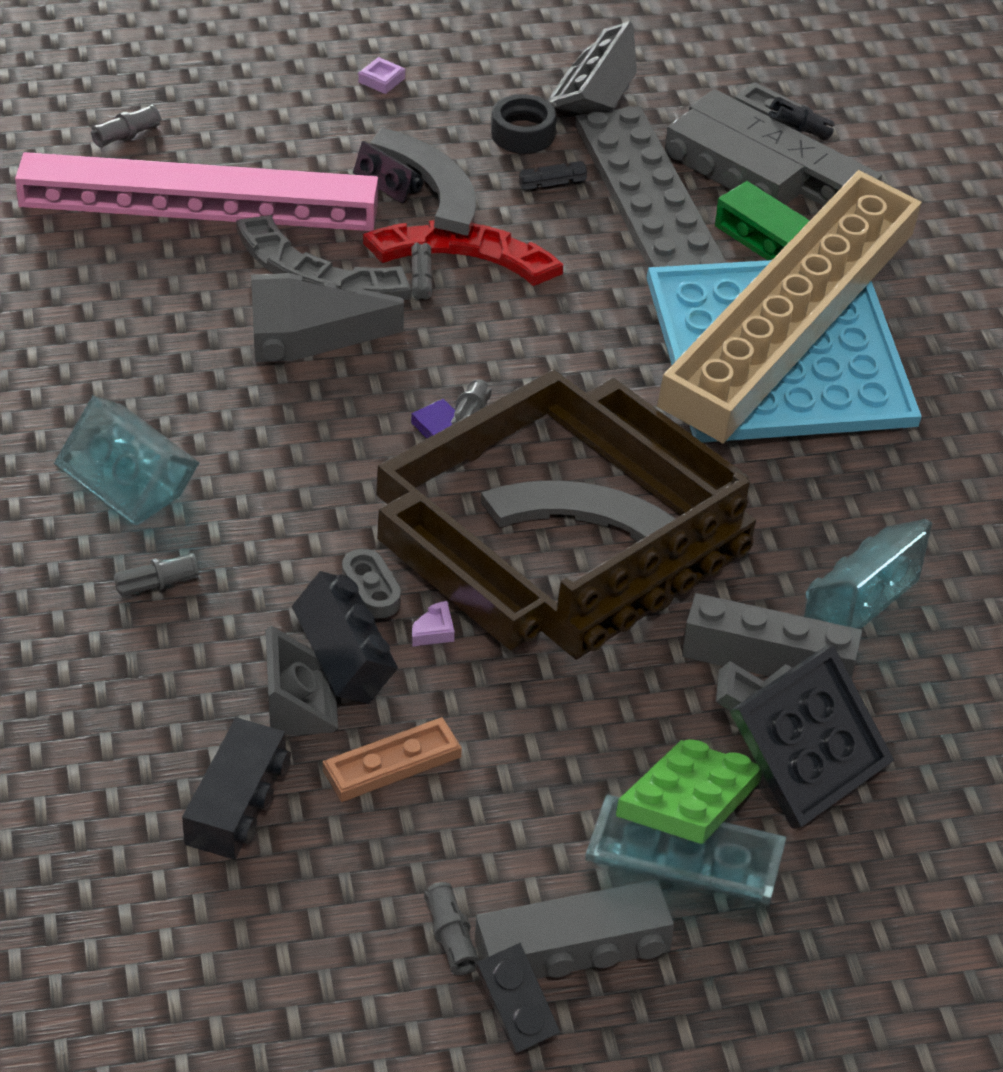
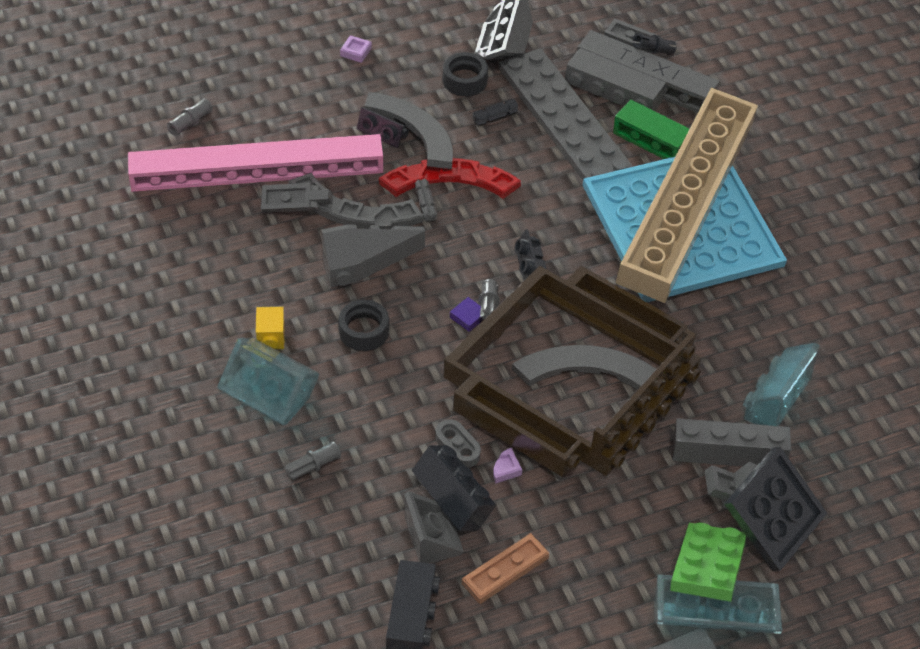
camera: 10 degrees left, 5 degrees up
none -> yellow brick [256,307,285,350]
none -> dark grey hinge [261,183,333,213]
none -> black tyre [338,299,390,351]
none -> black hinge [514,229,547,281]

